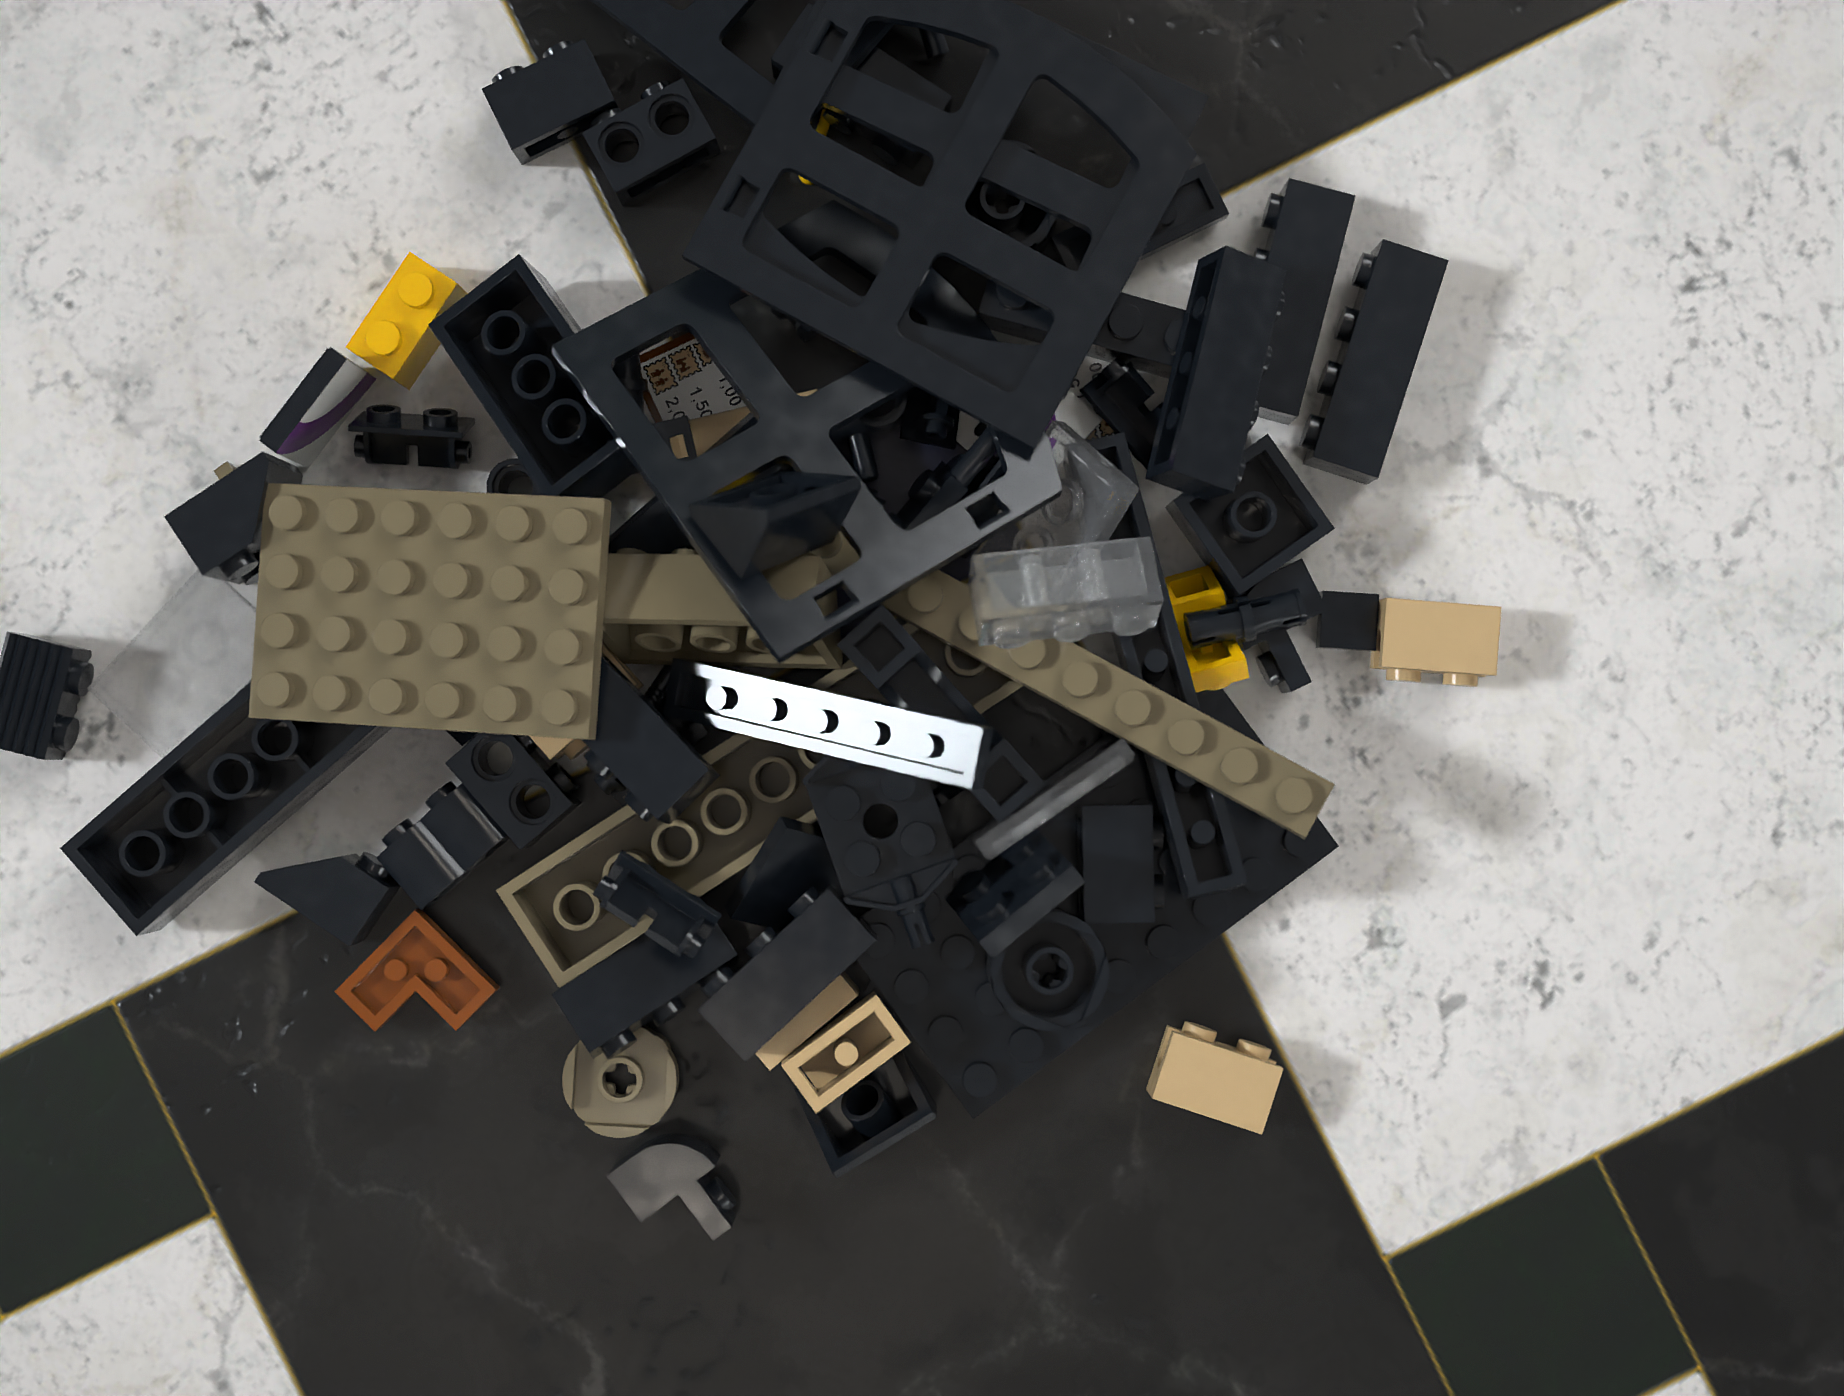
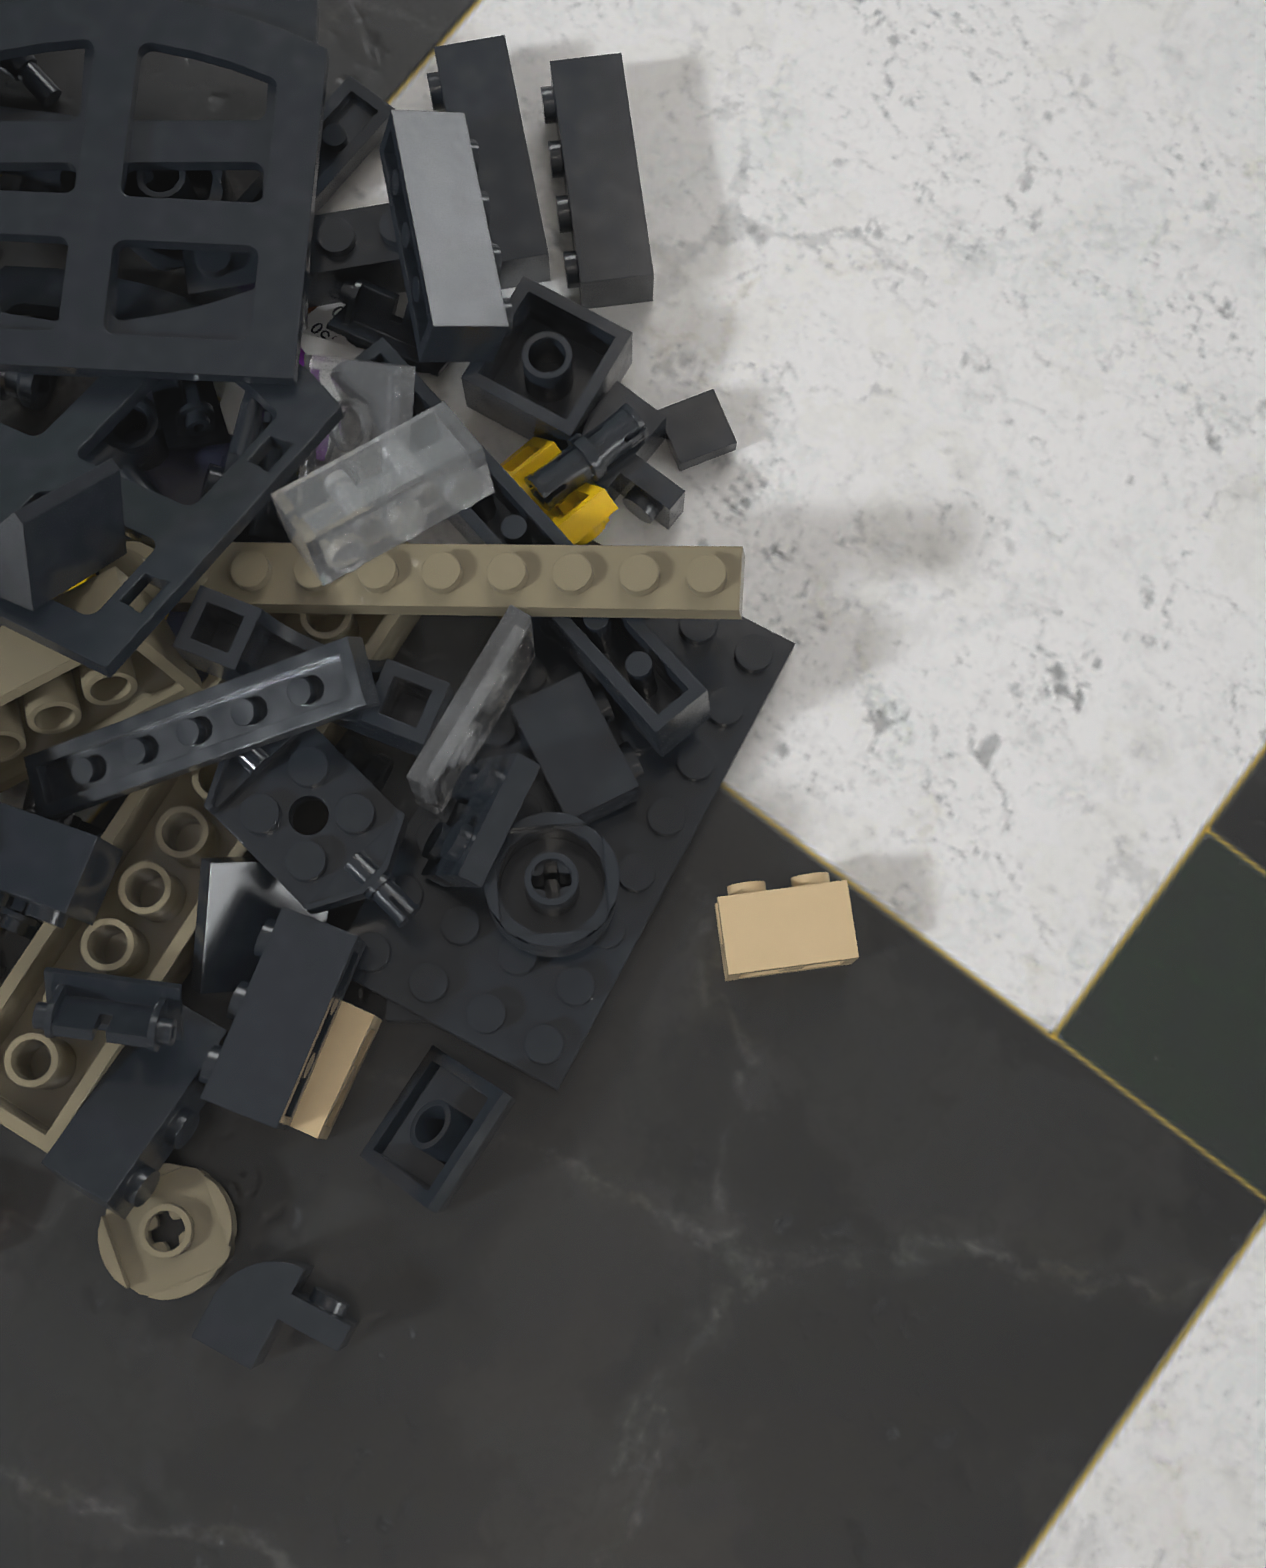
camera: 25 degrees left, 10 degrees down
tan brick [781,991,911,1113] -> none
tan brick [1370,598,1502,687] -> none

